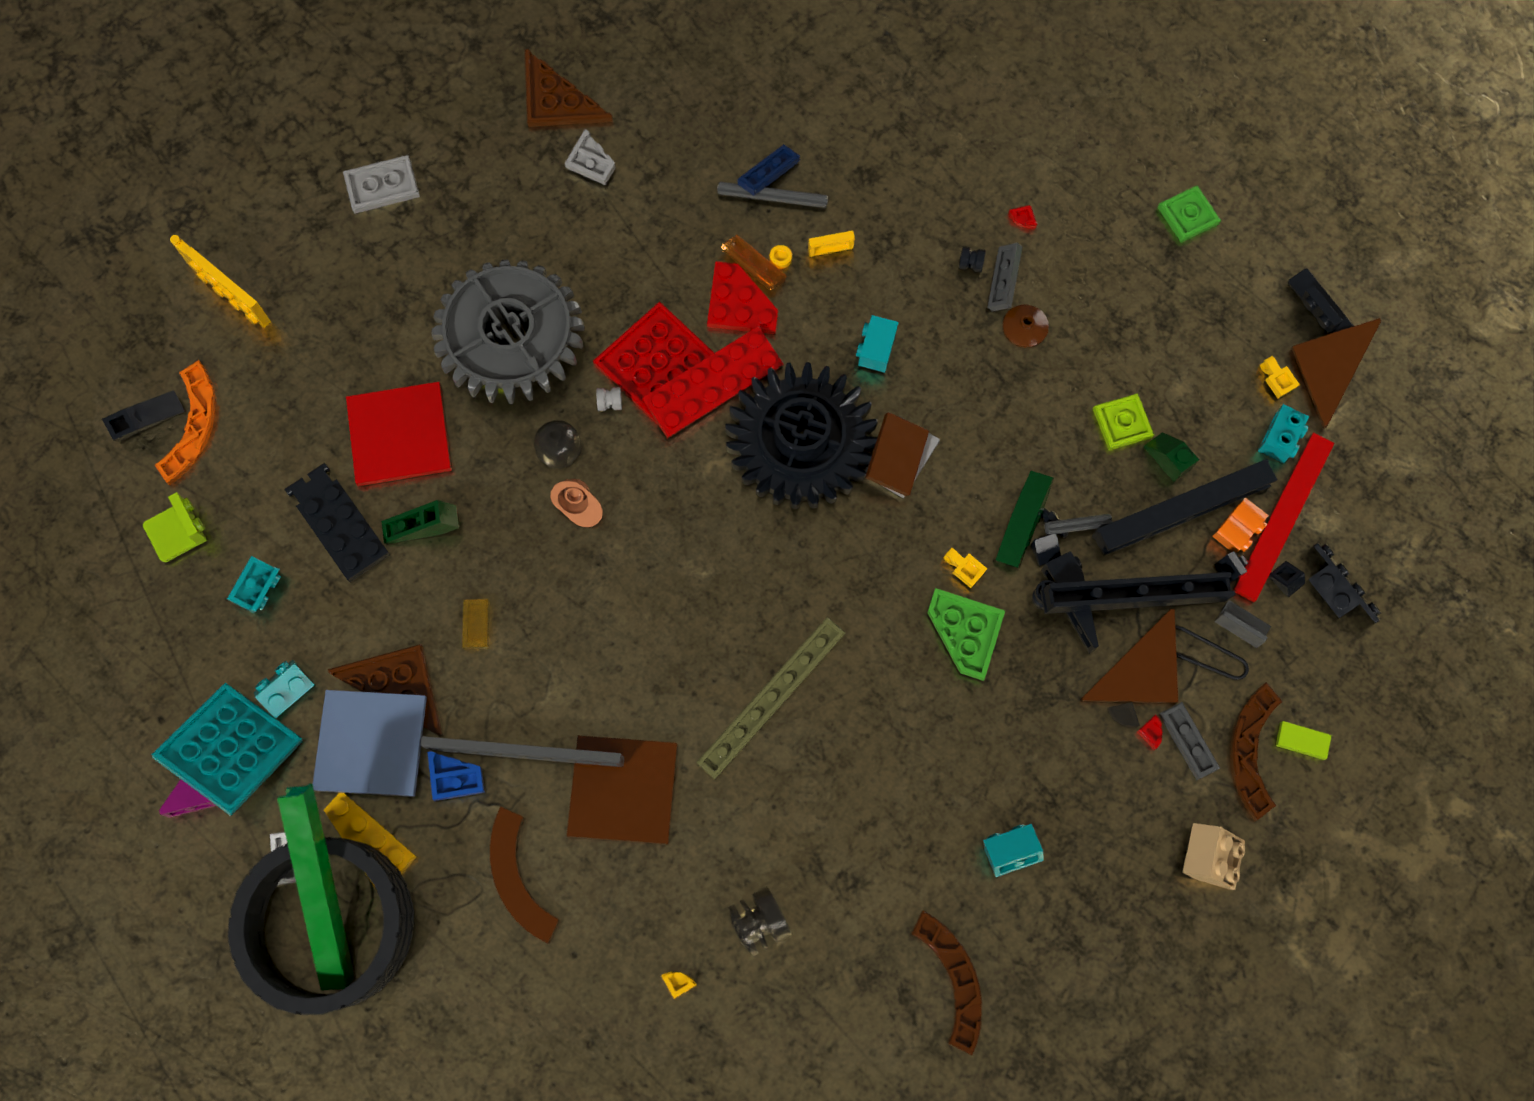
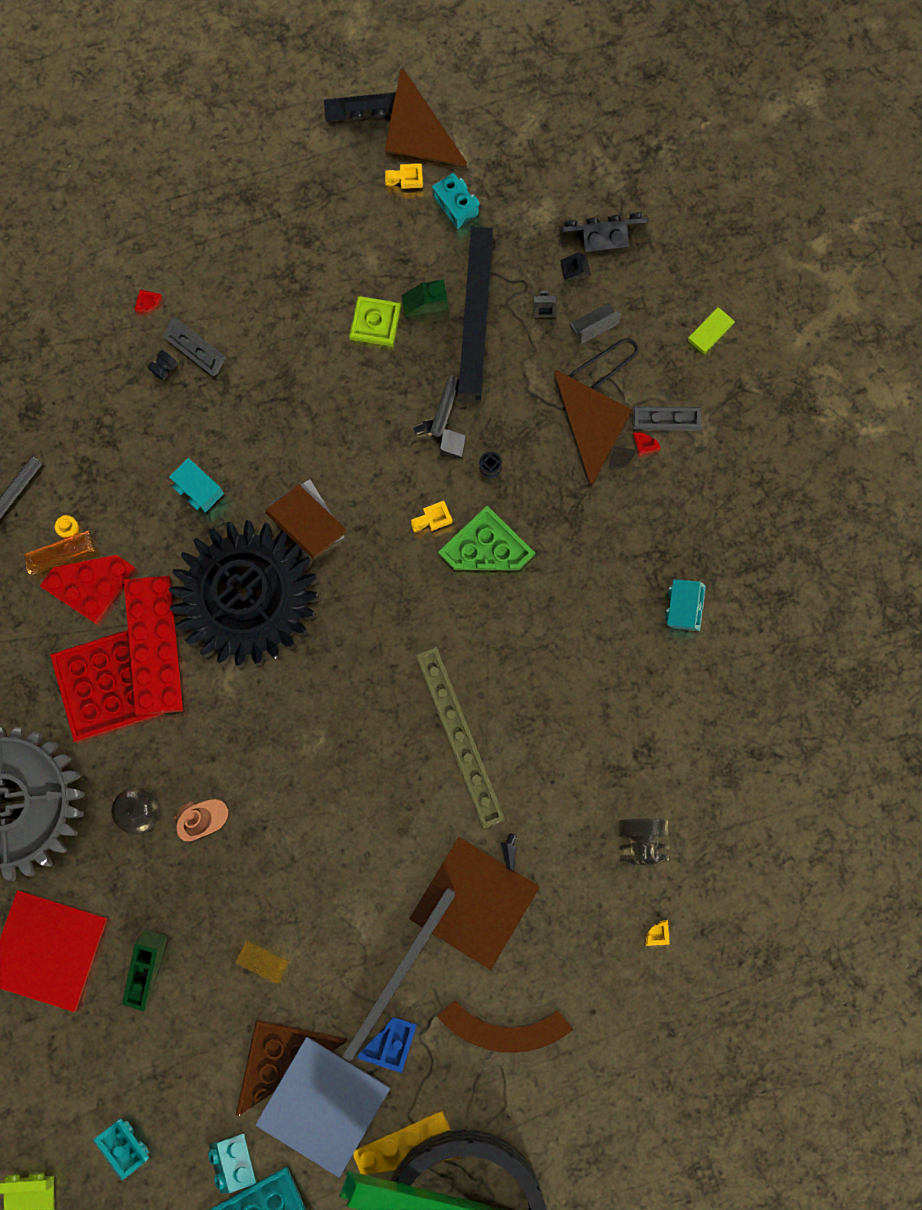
camera: 55 degrees left, 5 degrees up
black hinge [284,462,390,582] -> none
light grey wheel [596,387,622,411] -> none
yellow tile [808,230,855,257] -> none
reddish brown tile [911,910,982,1056] -> none
dark green slope [996,471,1054,568] -> none
reddish brown dish [1003,305,1049,348] -> none
black tile [1040,572,1235,614] -> none
black slope [1041,551,1099,654] -> none
bright green tile [1158,185,1221,243] -> none
tan slope [1183,823,1245,890] -> none
orange brick [1212,497,1269,554] -> none
reddish brown tile [1230,682,1283,821] -> none
red tile [1232,432,1335,603] -> none
none -> black bar [501,833,518,872]

